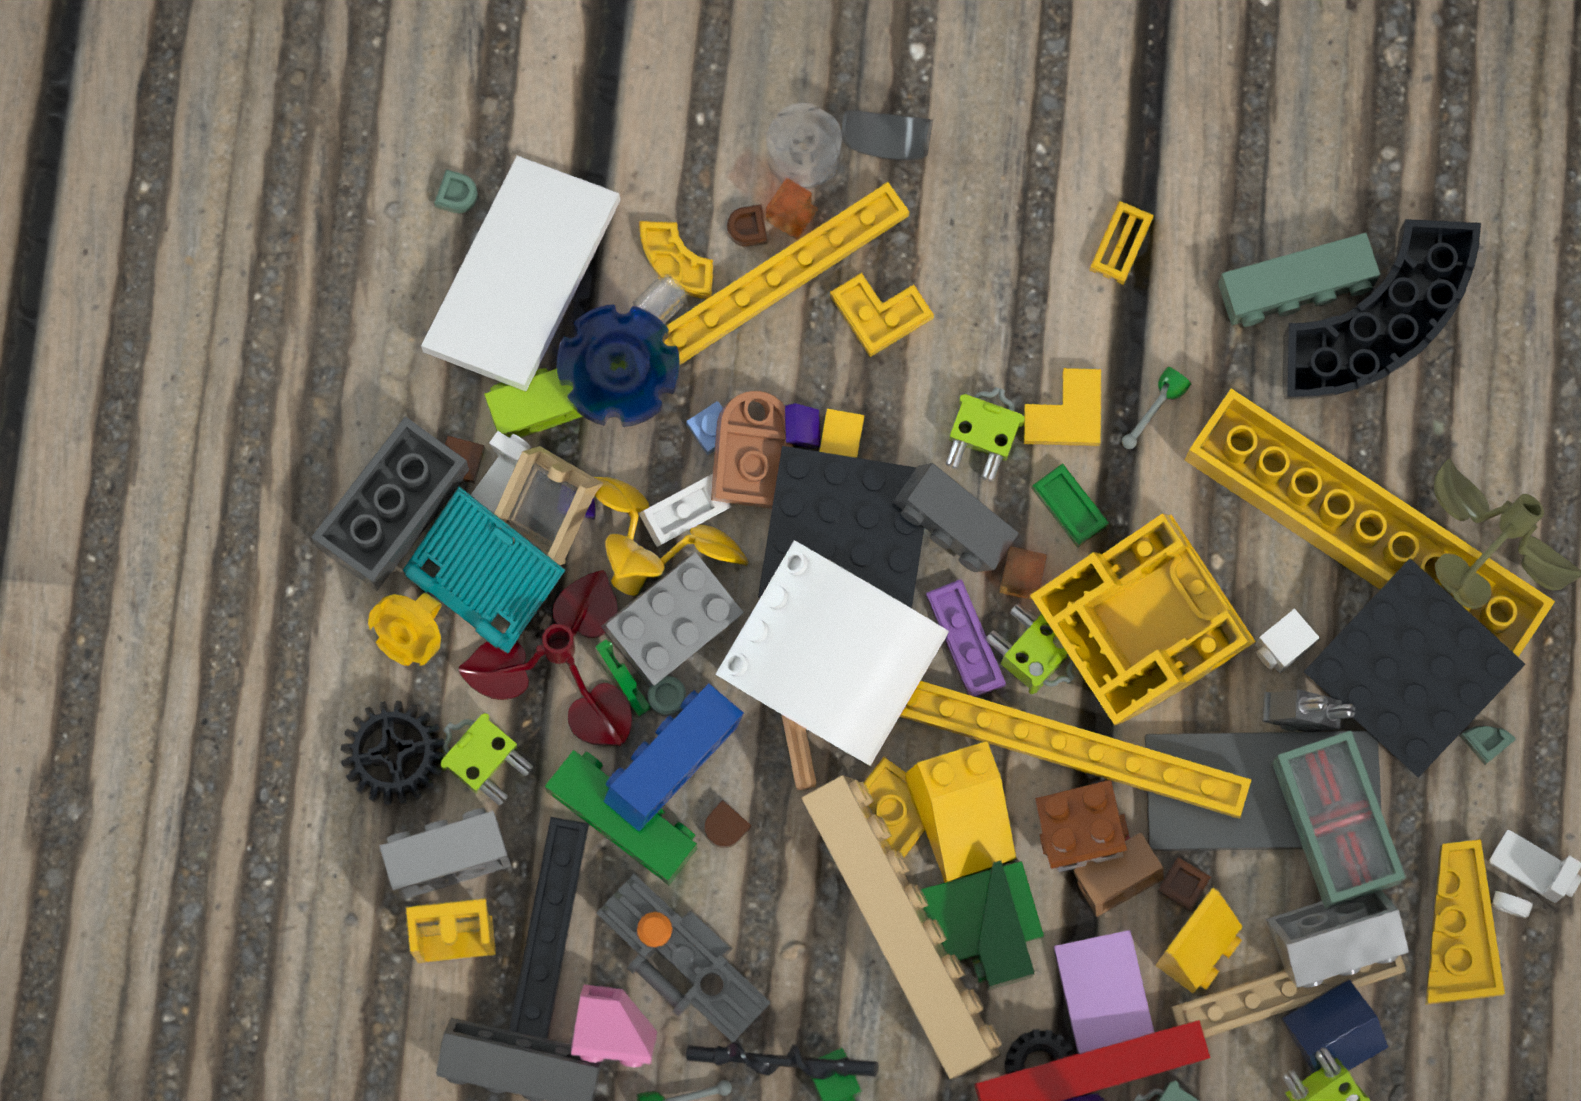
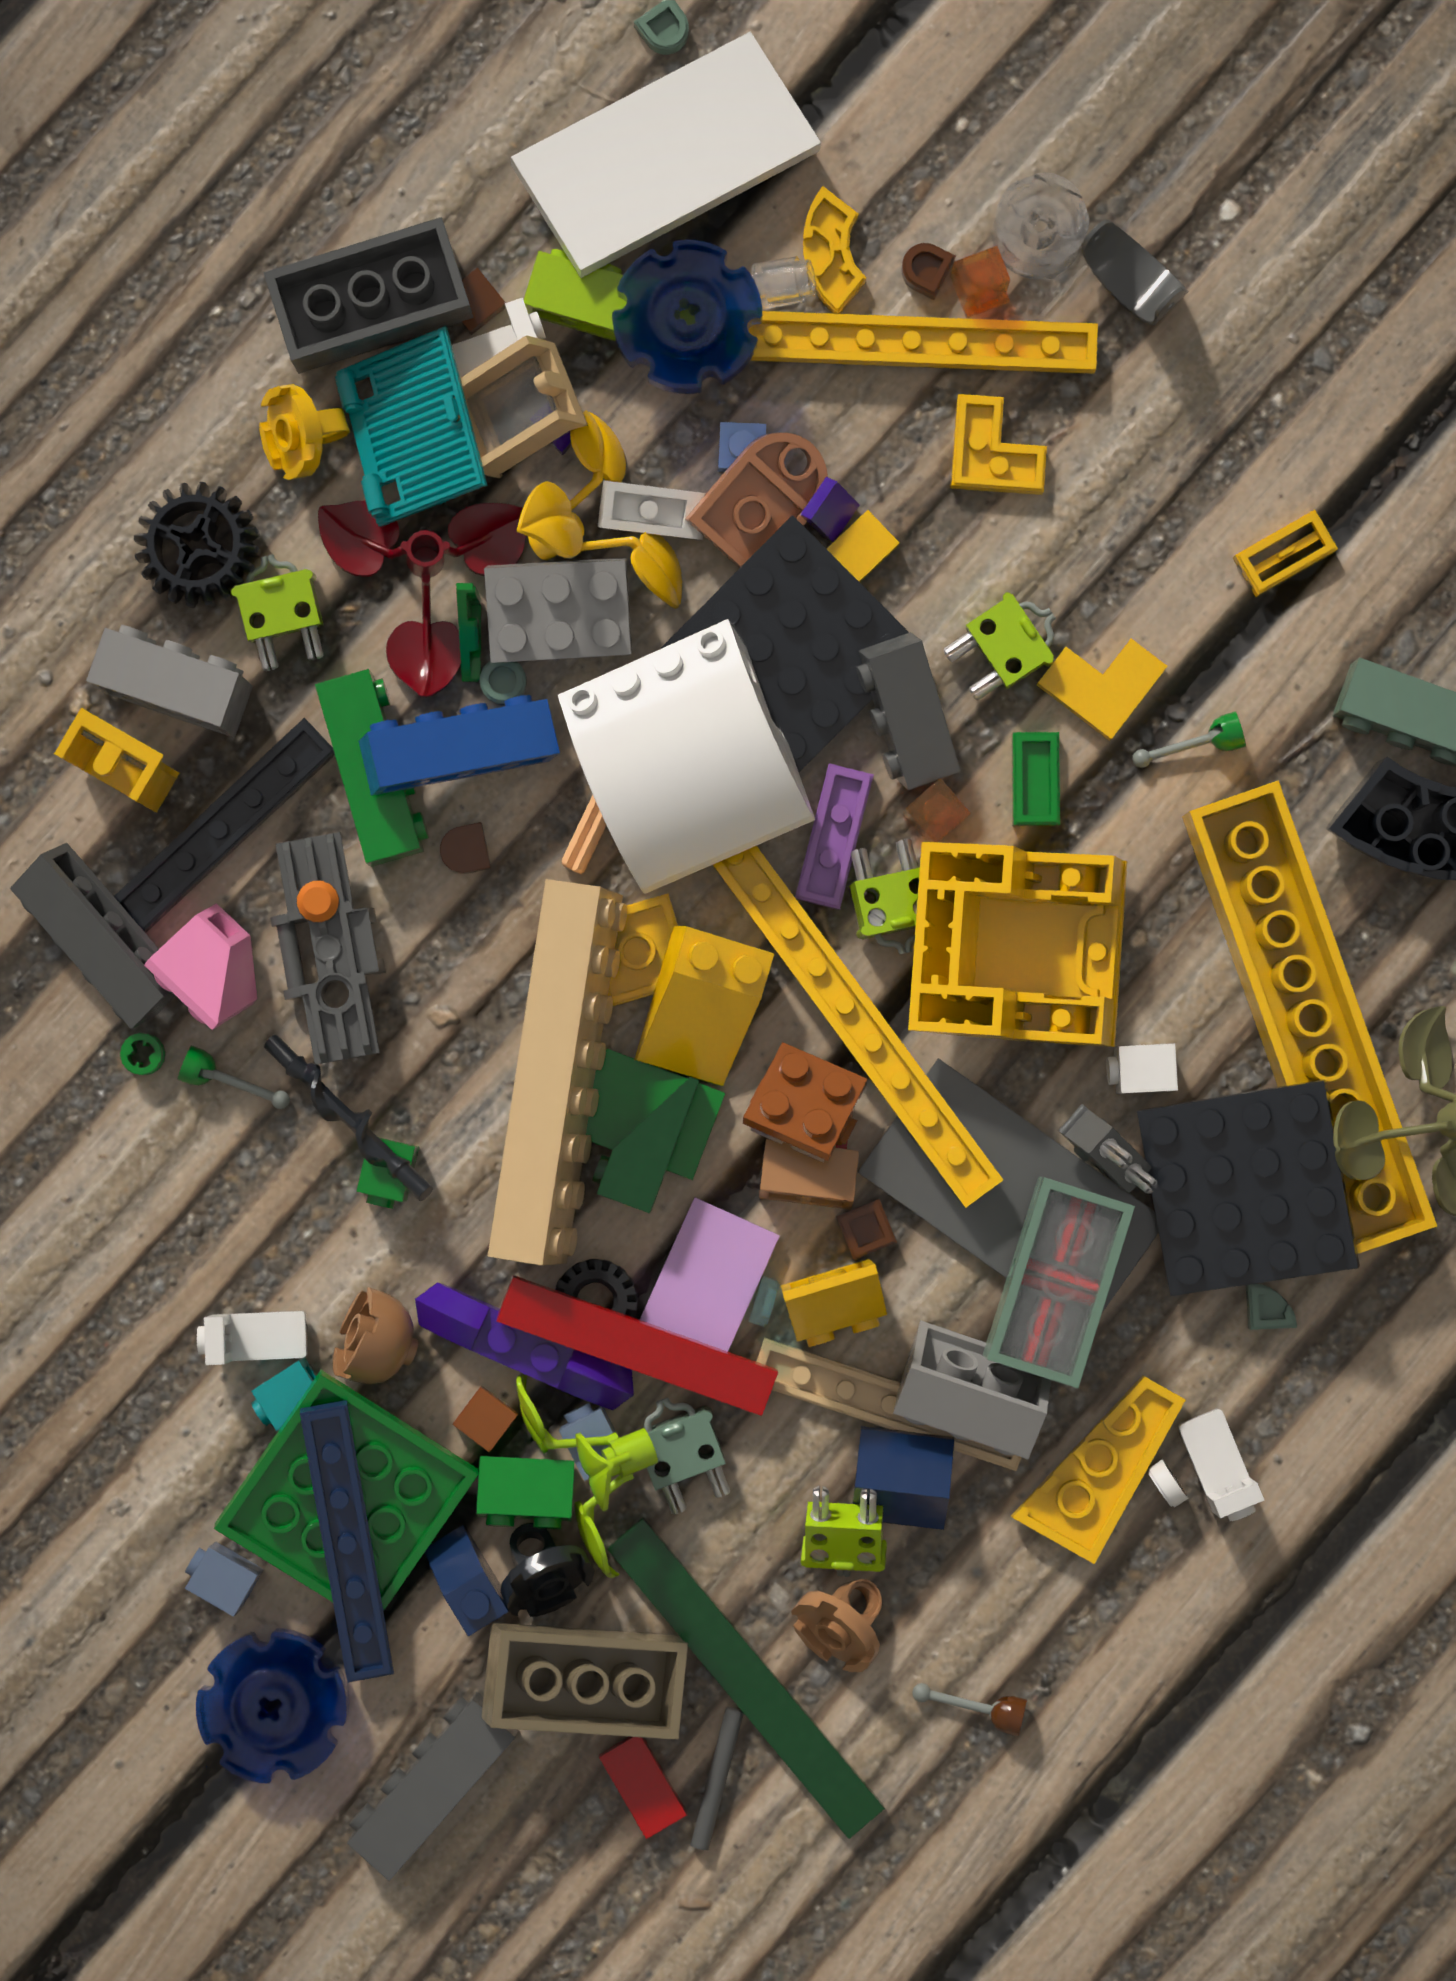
camera: 40 degrees right, 10 degrees up
none -> clear light blue tile [748,1275,780,1327]

